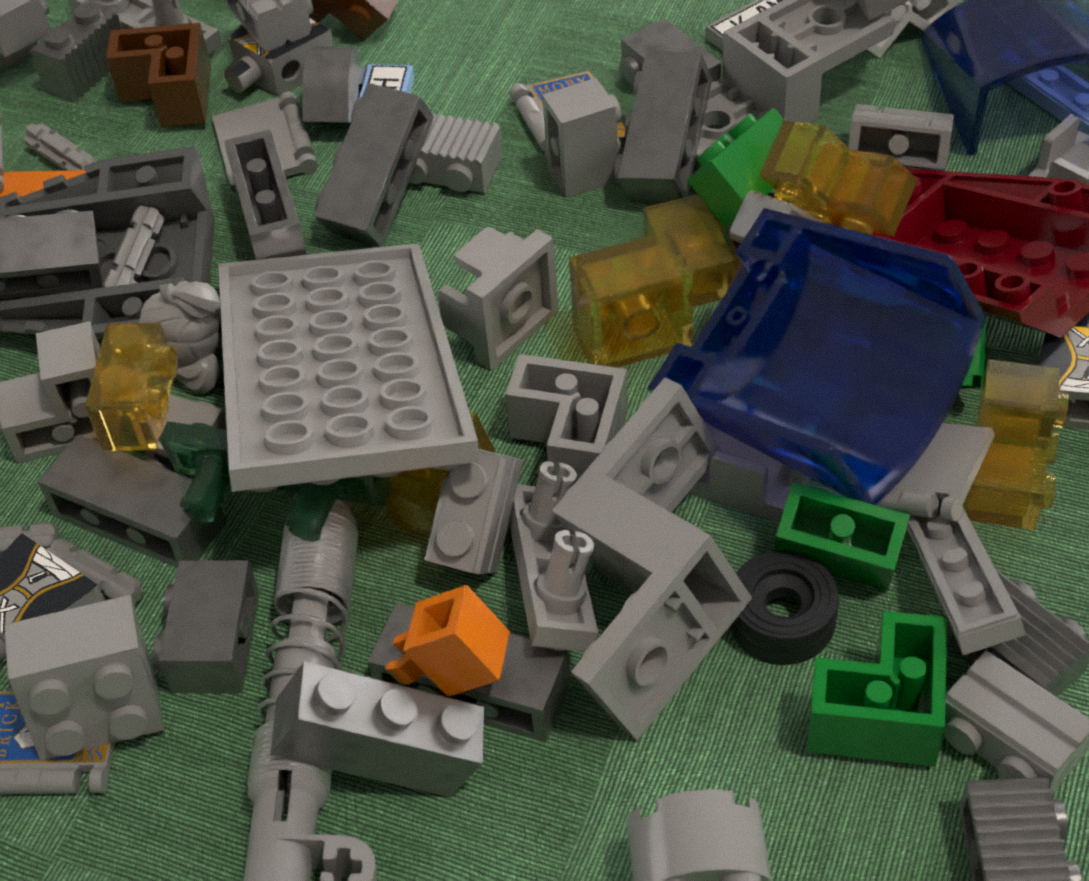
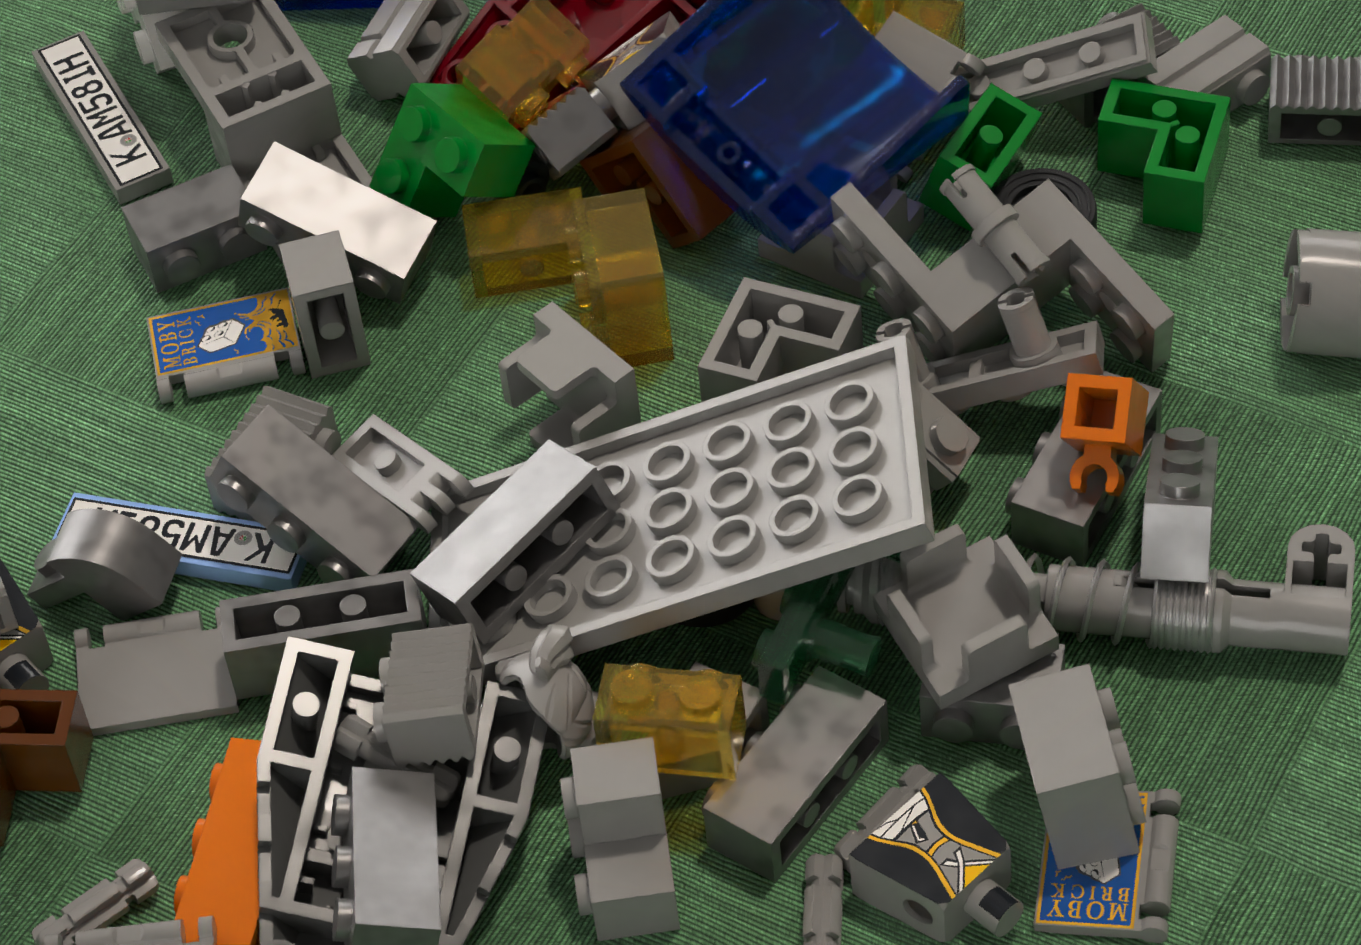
camera: 80 degrees left, 0 degrees up
none -> light grey hinge [332,414,474,534]
none -> light grey brick [373,623,485,769]
none -> flat silver brick [409,439,621,645]
none -> light grey panel [873,524,1059,710]
none -> light grey pin [939,163,1051,288]

